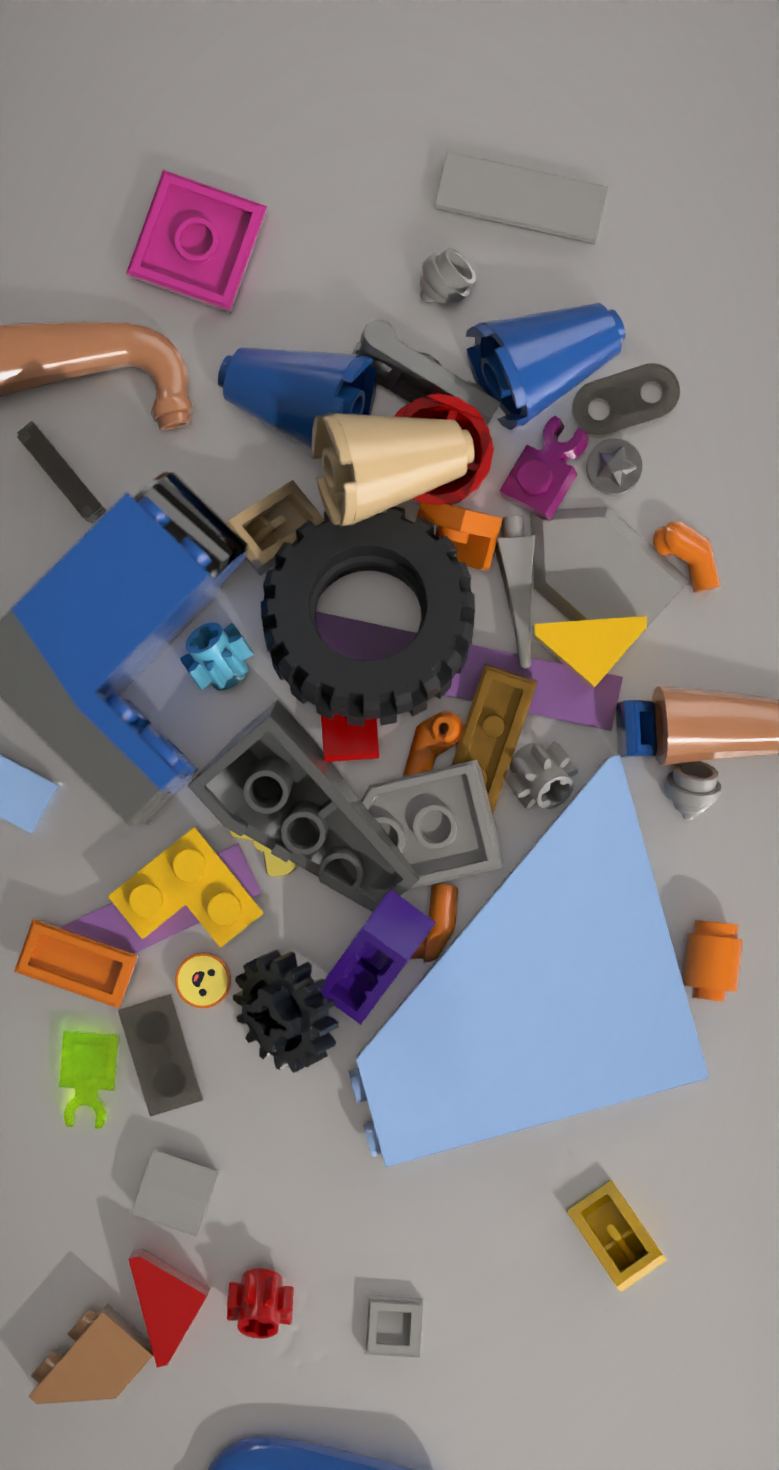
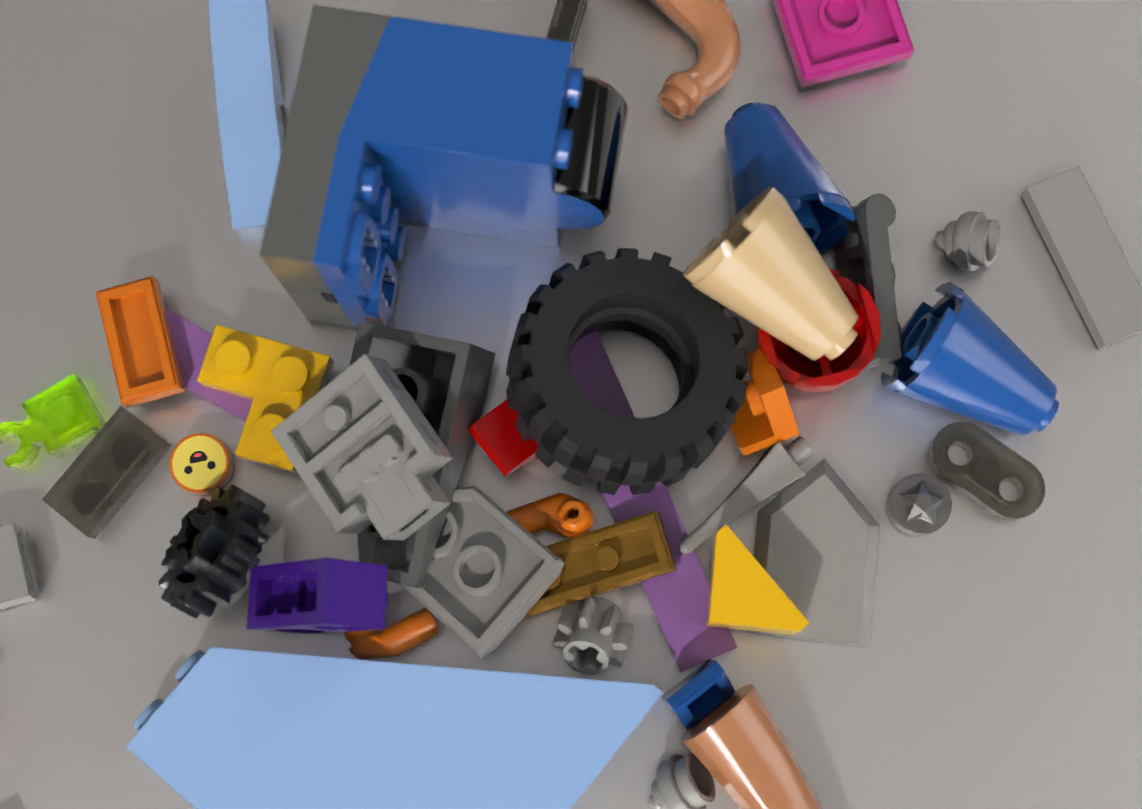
camera: 60 degrees right, 10 degrees down
medium azure gear [180,622,254,690] -> none
tan slope [222,480,324,576] -> none
magenta plate [499,416,589,521] -> none
orange arm [653,521,721,593] -> none
none -> light grey piece [271,354,453,540]

